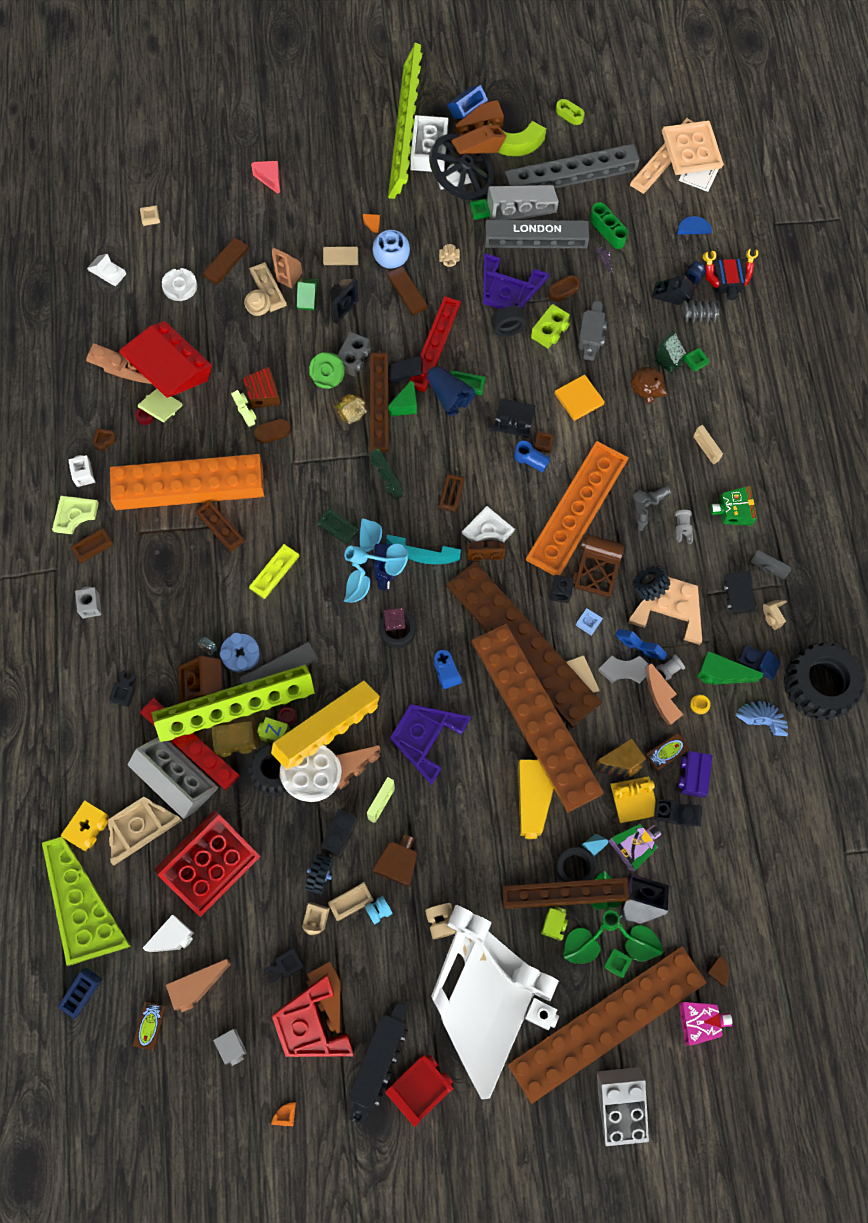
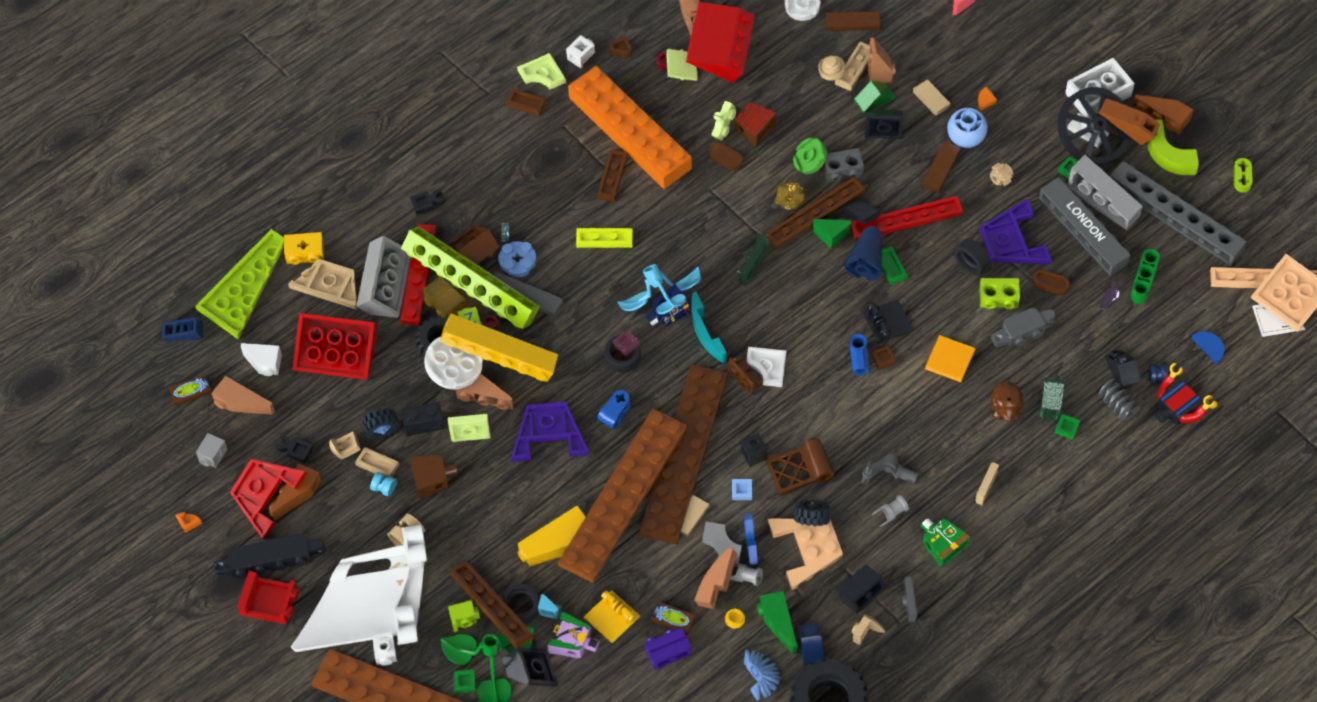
camera: 60 degrees right, 10 degrees down
light grey brick [75,587,102,619] -> none
clear green plate [318,508,359,545] -> none
lime plate [388,43,422,199] -> none
reddish brown tile [438,474,465,513] -> none
blue brick [447,85,488,119] -> none
orange plate [526,441,629,576] -> none
pearl gold slope [593,739,646,778] -> none
black slope [654,799,702,827] -> none

